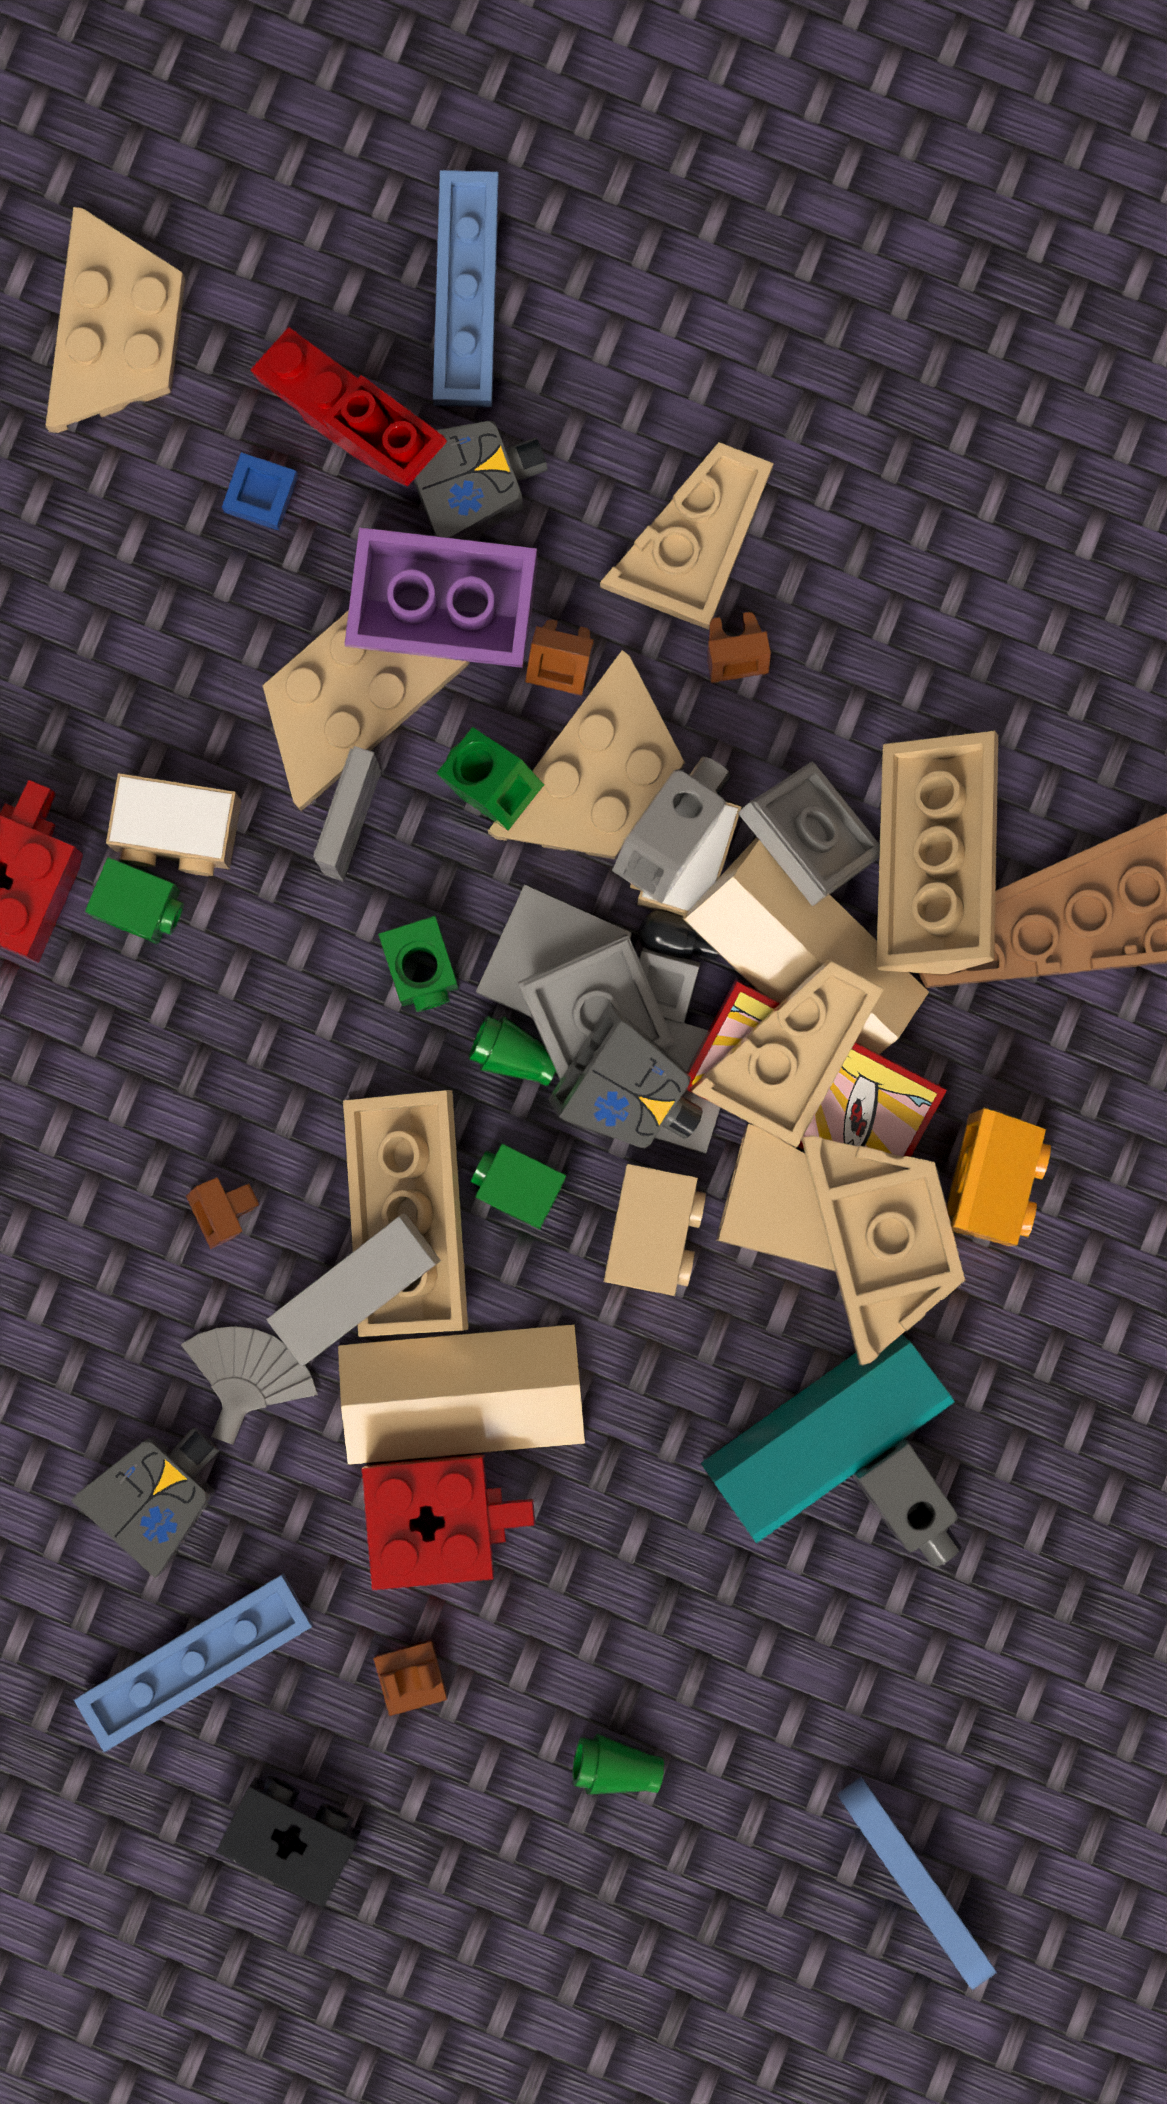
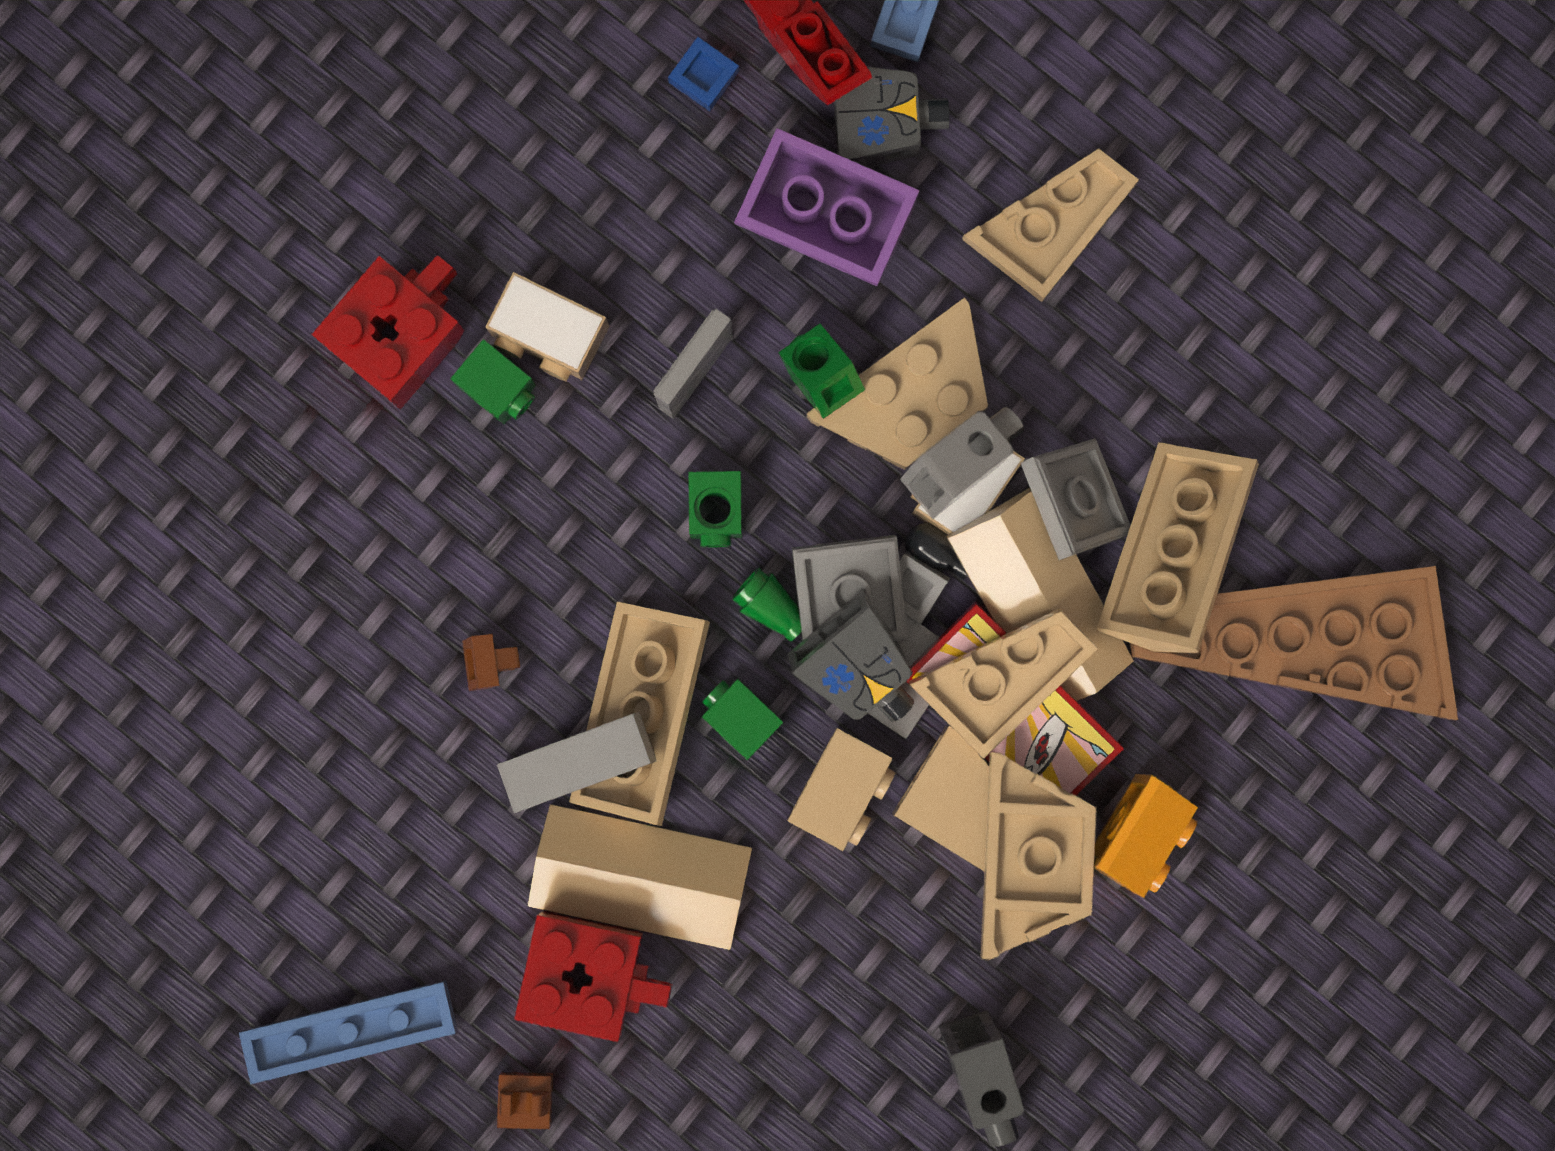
camera: 20 degrees right, 0 degrees up
dark grey torso [71,1426,220,1578] -> none
light grey hand [181,1326,318,1445] -> none
tan wing [263,610,470,811] -> none
light grey tile [476,885,632,1019] -> none
dark orange tile [525,620,594,696] -> none
teal slope [700,1334,954,1543] -> none
dark orange tile [707,612,771,683] -> none

